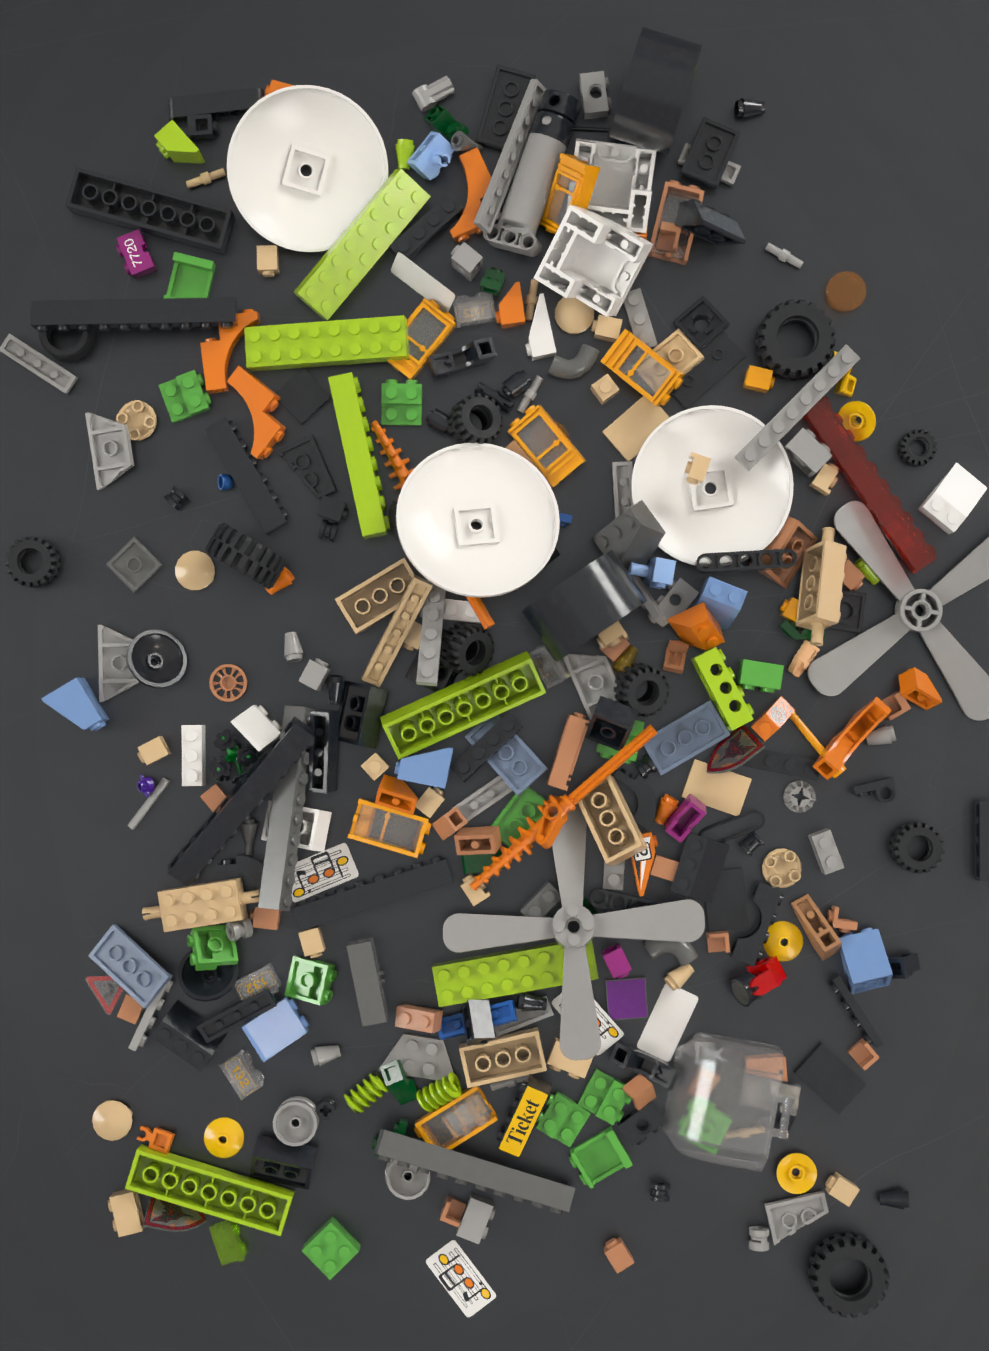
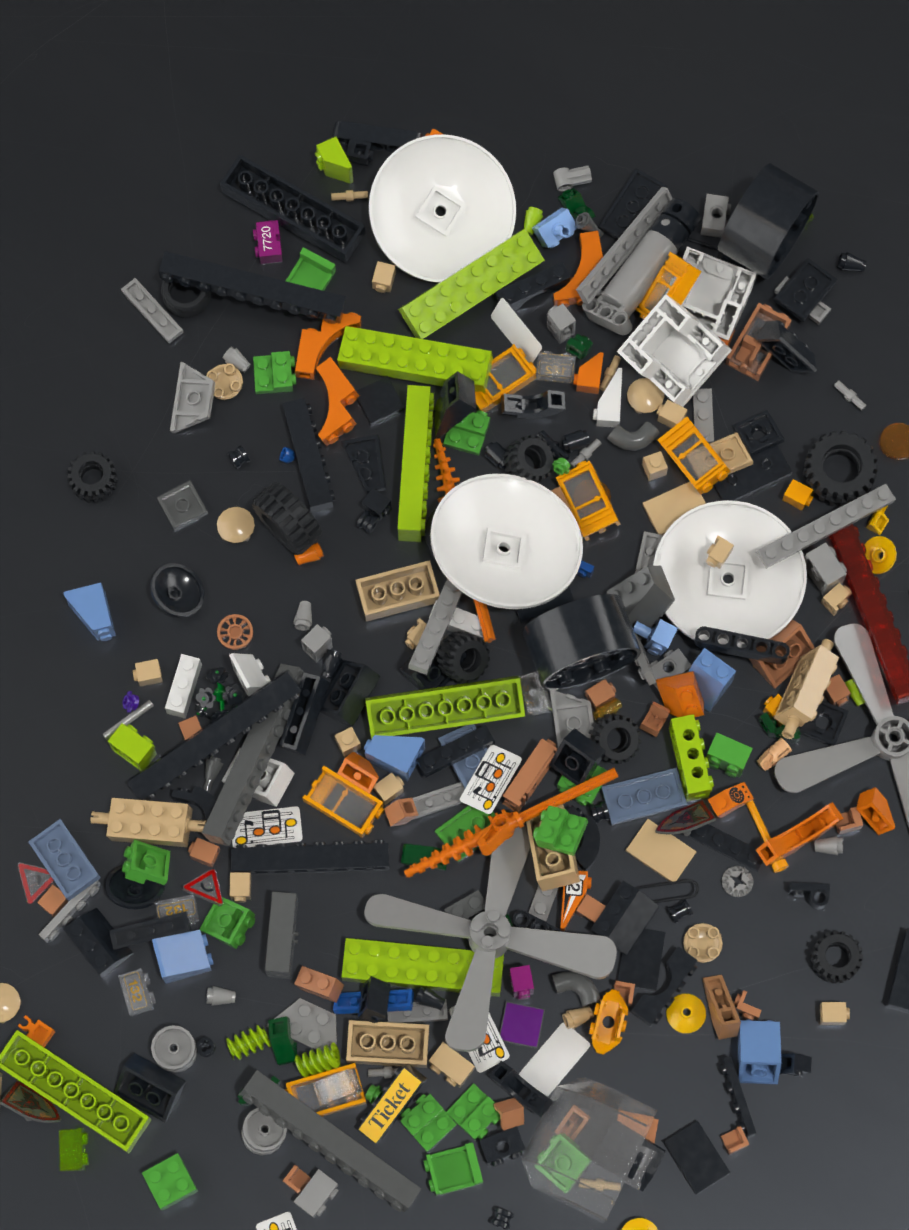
camera: 15 degrees right, 15 degrees down
light grey wing [98,625,140,702] -> none
yellow dish [204,1117,244,1158] -> none
light grey wheel [226,917,253,941] -> none
tan plate [361,575,433,688] -> none
nougat brick [454,826,502,855] -> none
tan brick [461,873,491,906] -> none
tan brick [596,621,628,649] -> none
orange cone [654,794,679,825] -> none
magenta brick [665,794,706,843] -> none
red piece [730,956,787,1007] -> none
light grey brick [808,828,844,875] -> none
none -> lime brick [108,723,157,771]
none -> piece [182,869,223,906]
none -> light grey cone [222,346,251,373]
none -> bright green plate [366,1085,383,1104]
none -> black slope [434,371,476,439]
none -> sticker [460,745,522,814]
none -> bright green plate [533,805,588,856]
none -> bright green plate [552,458,571,475]
none -> light orange piece [589,989,628,1054]
none -> tan brick [820,1002,850,1025]

